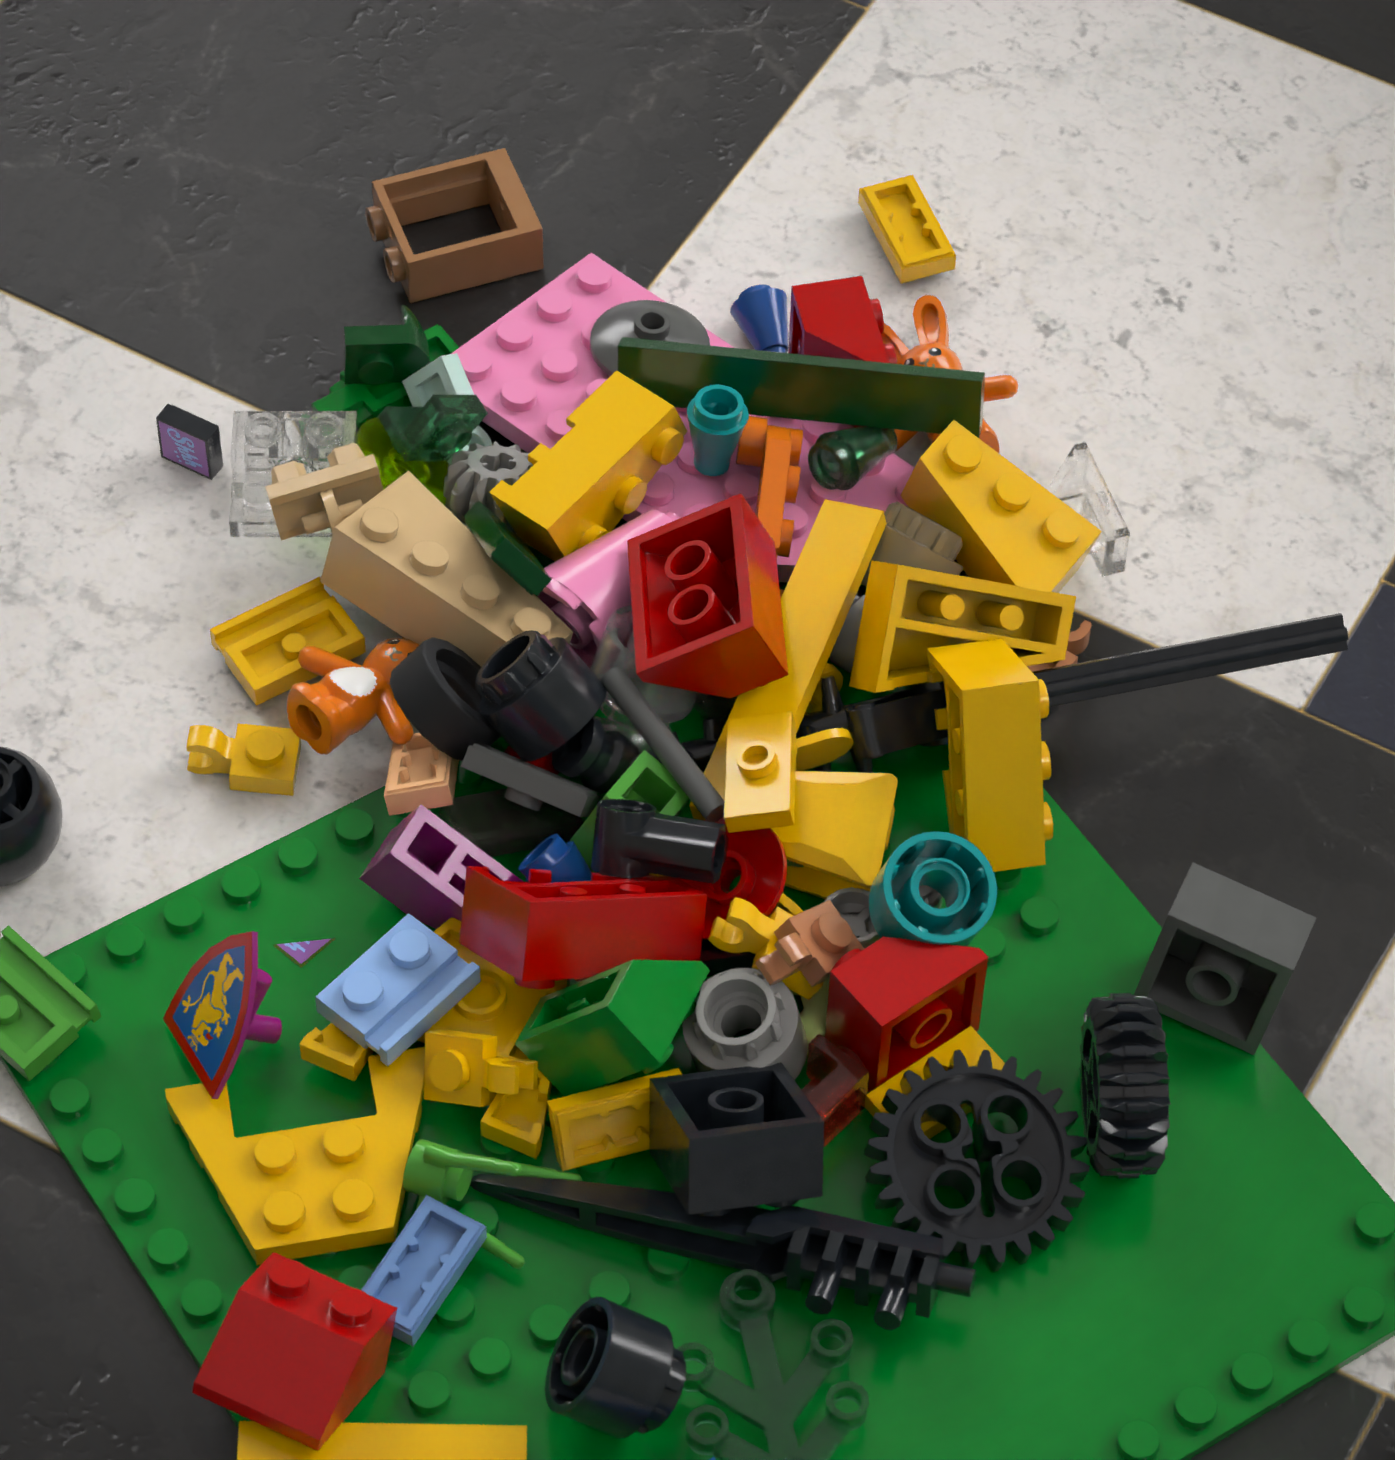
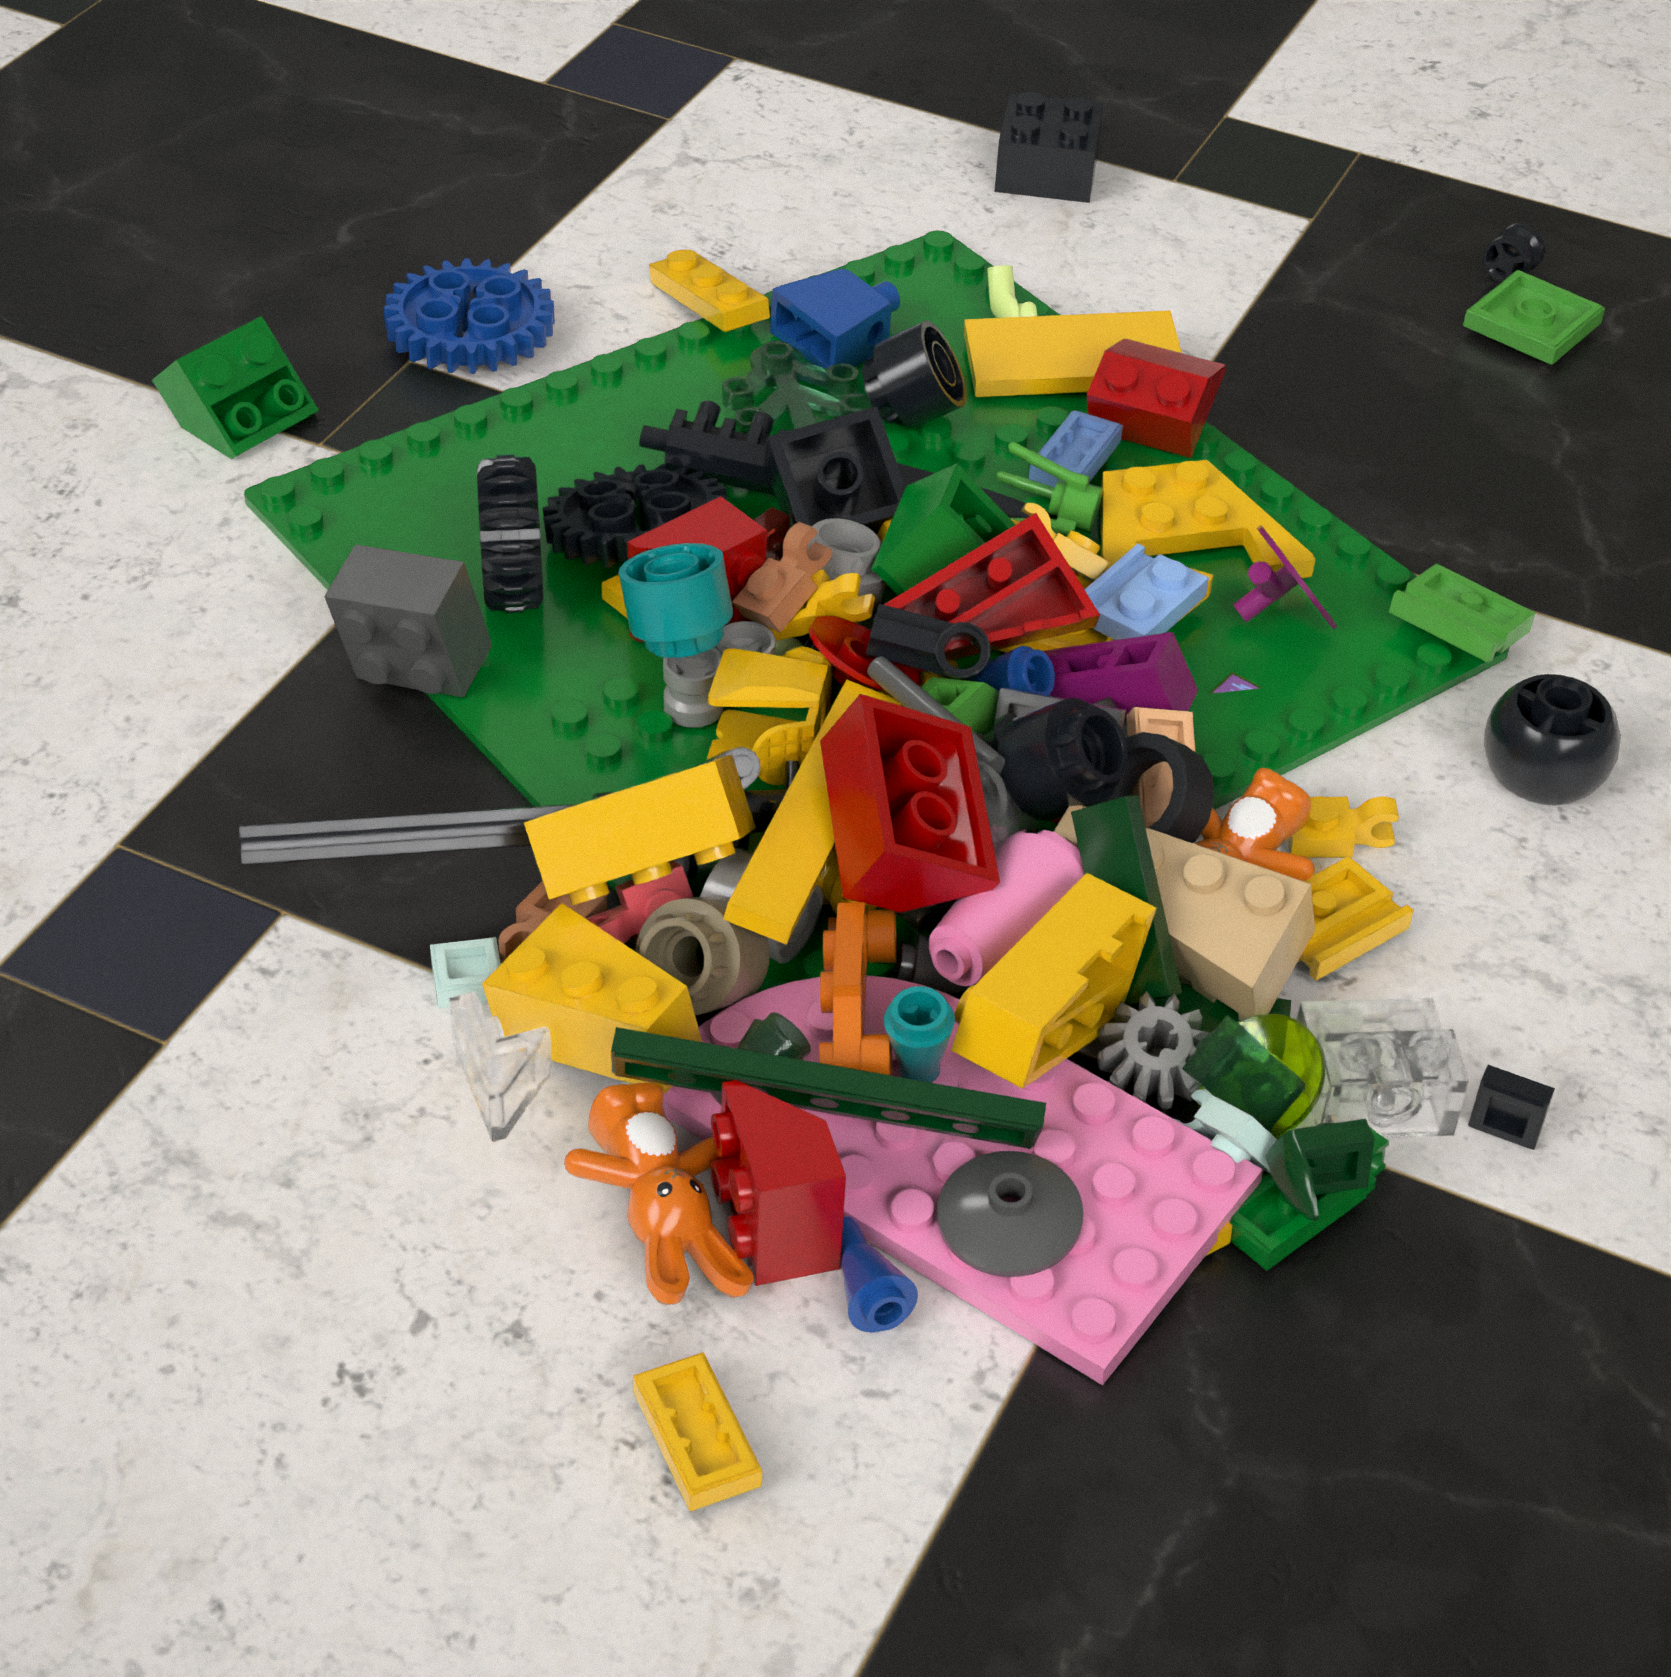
camera: 175 degrees right, 10 degrees down
tan hips [265,443,383,541] -> none
medium nougat window [365,148,544,303] -> none
yellow plate [724,711,796,833] -> none
yellow wedge [927,638,1053,872] -> none
none -> light aqua tile [430,937,501,1009]

